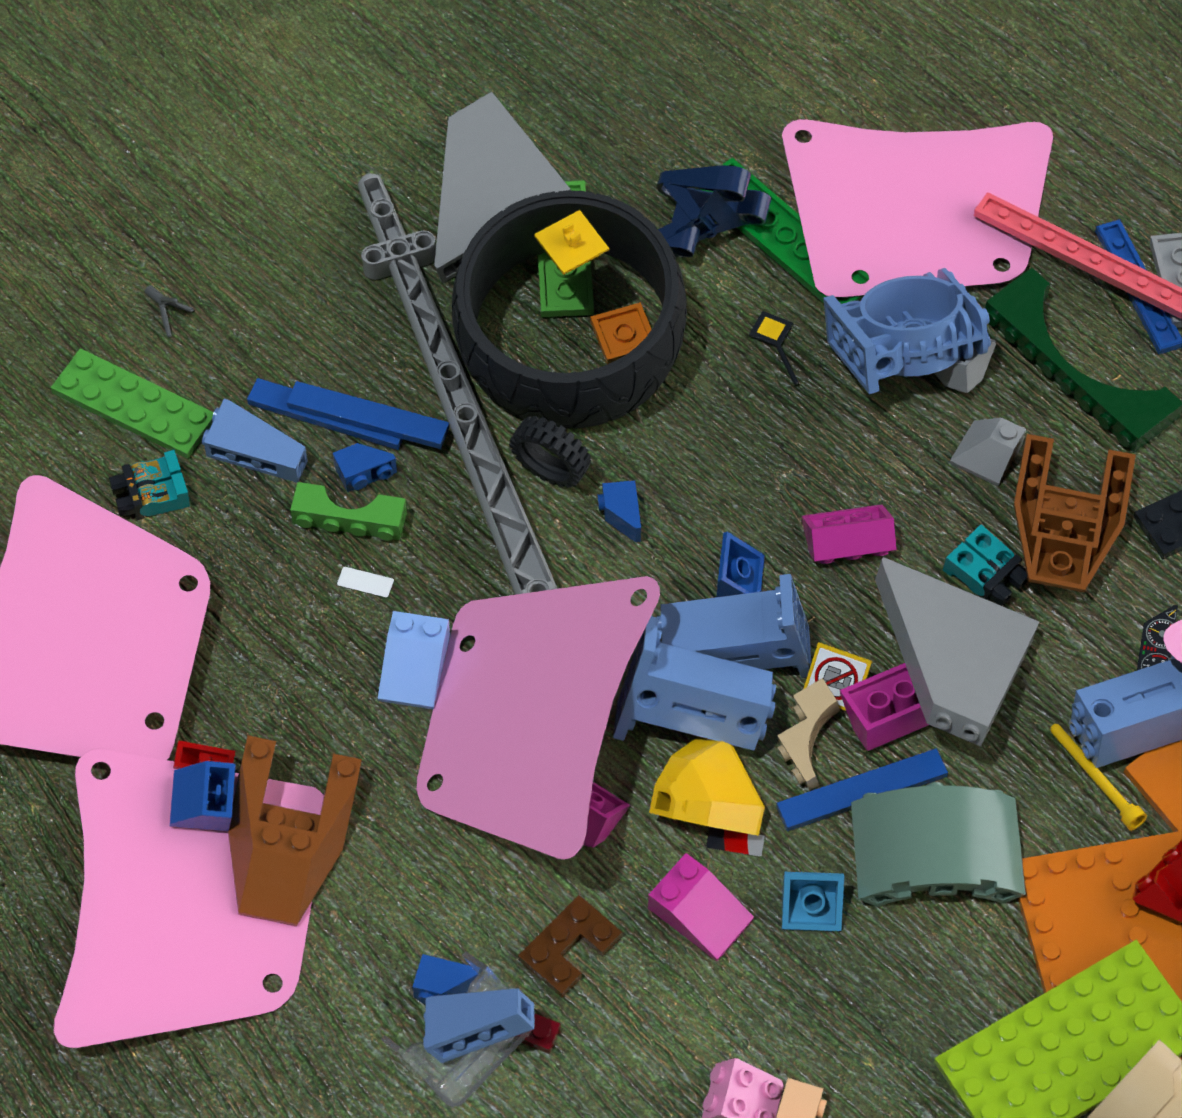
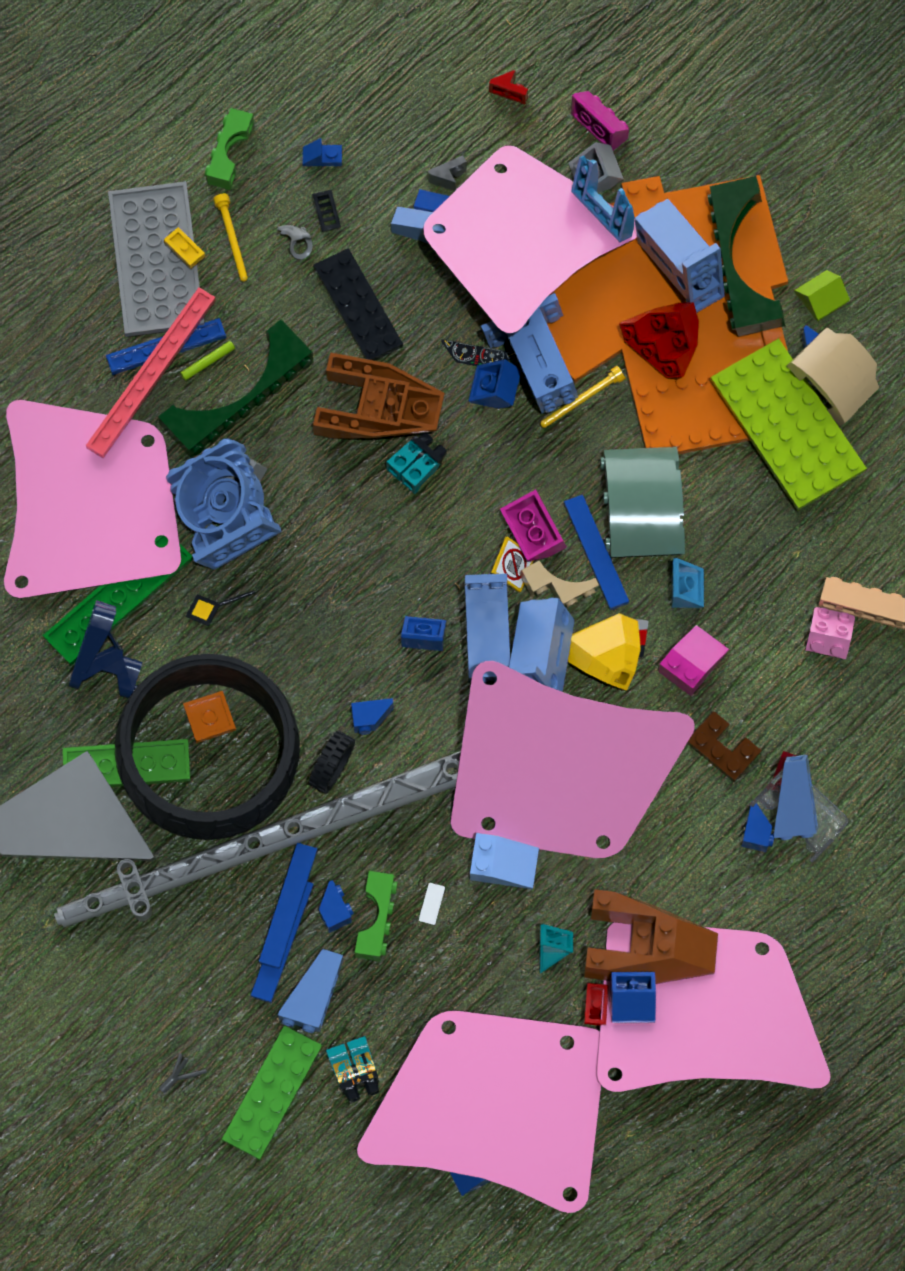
camera: 90 degrees left, 10 degrees up
yellow piece [534,210,609,275] -> none
dark pink slope [802,504,897,564] -> none
light grey slope [875,557,1039,746] -> none
light grey slope [949,418,1026,486] -> none
none -> lime piece [180,341,235,381]
none -> blue slope [468,359,521,409]
none -> teal slope [540,924,573,974]

